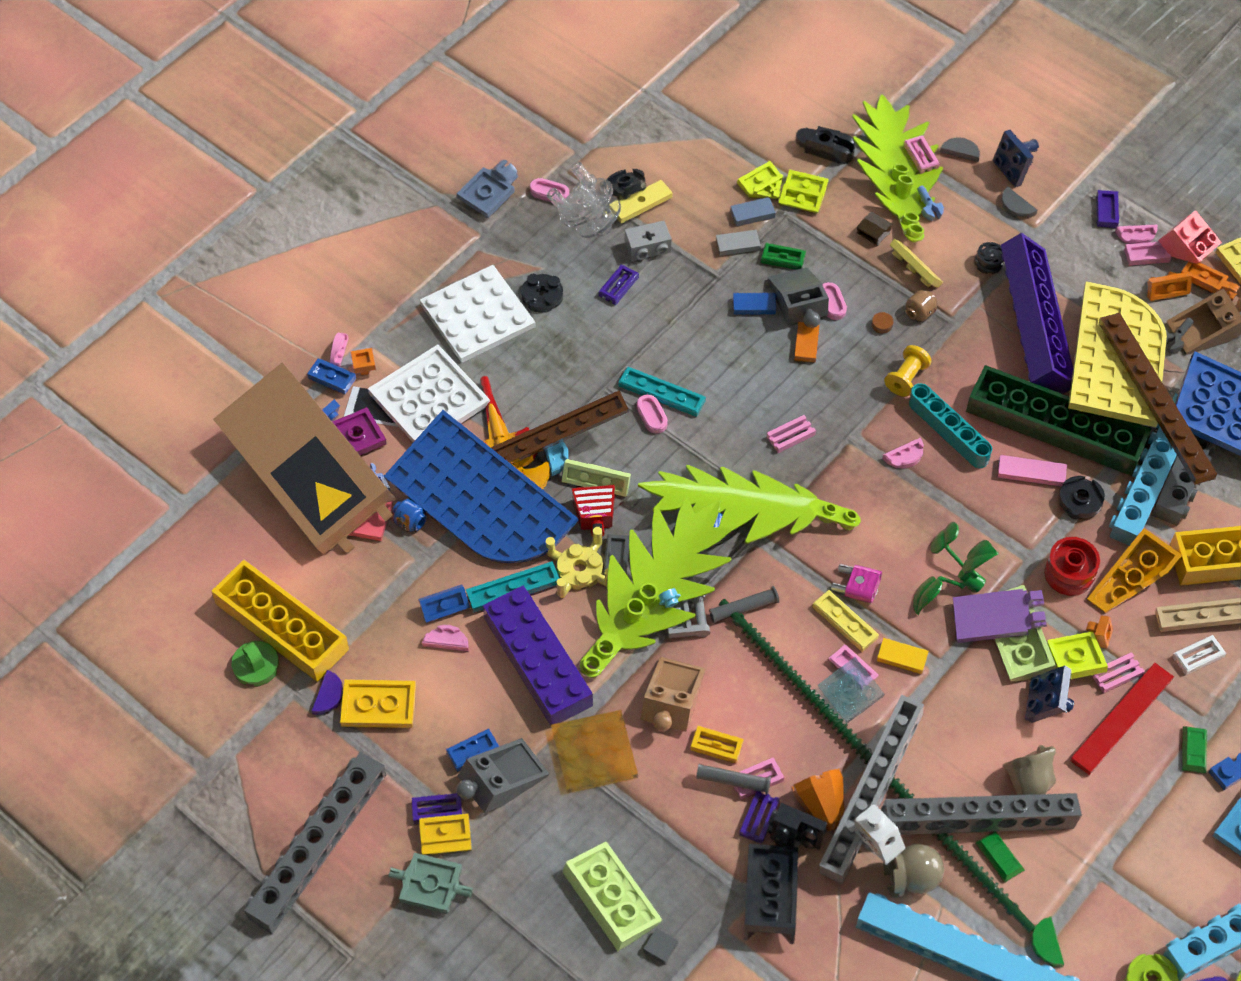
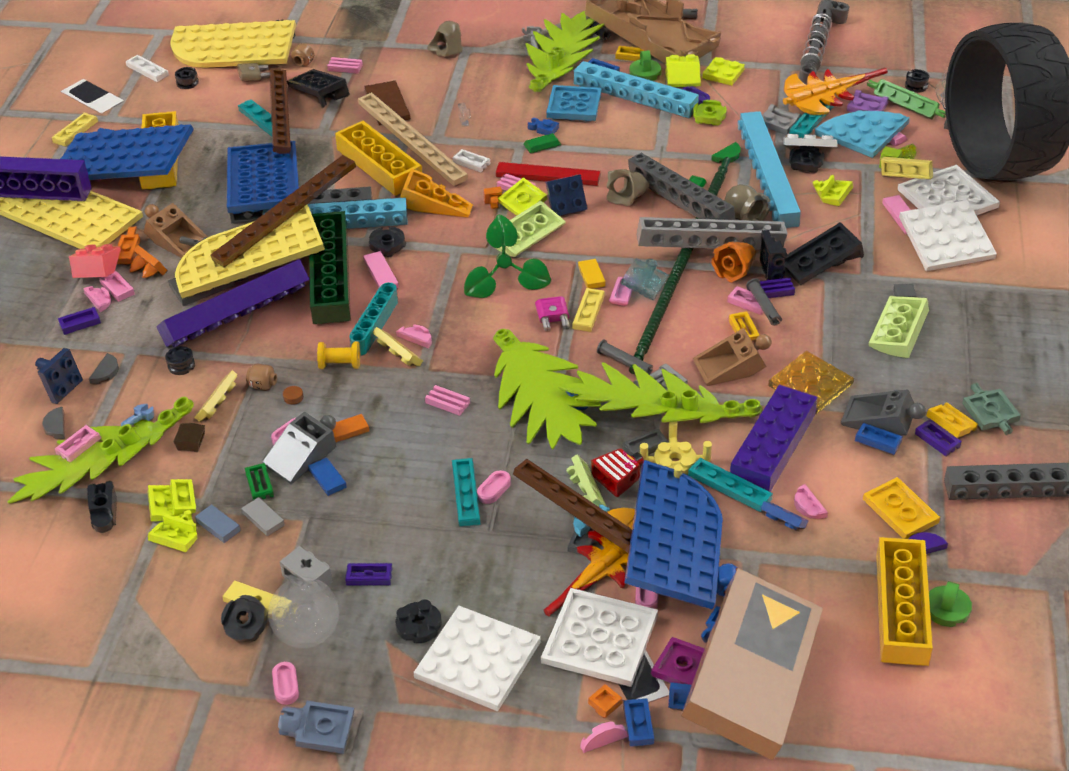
camera: 120 degrees left, 15 degrees down
medium azure plate [658,588,681,608] -> none
white torso [855,804,905,865] -> none
medium lavender tile [953,589,1047,643] -> none
red wheel [1044,537,1101,596] -> none
none -> light yellow tile [373,327,423,366]

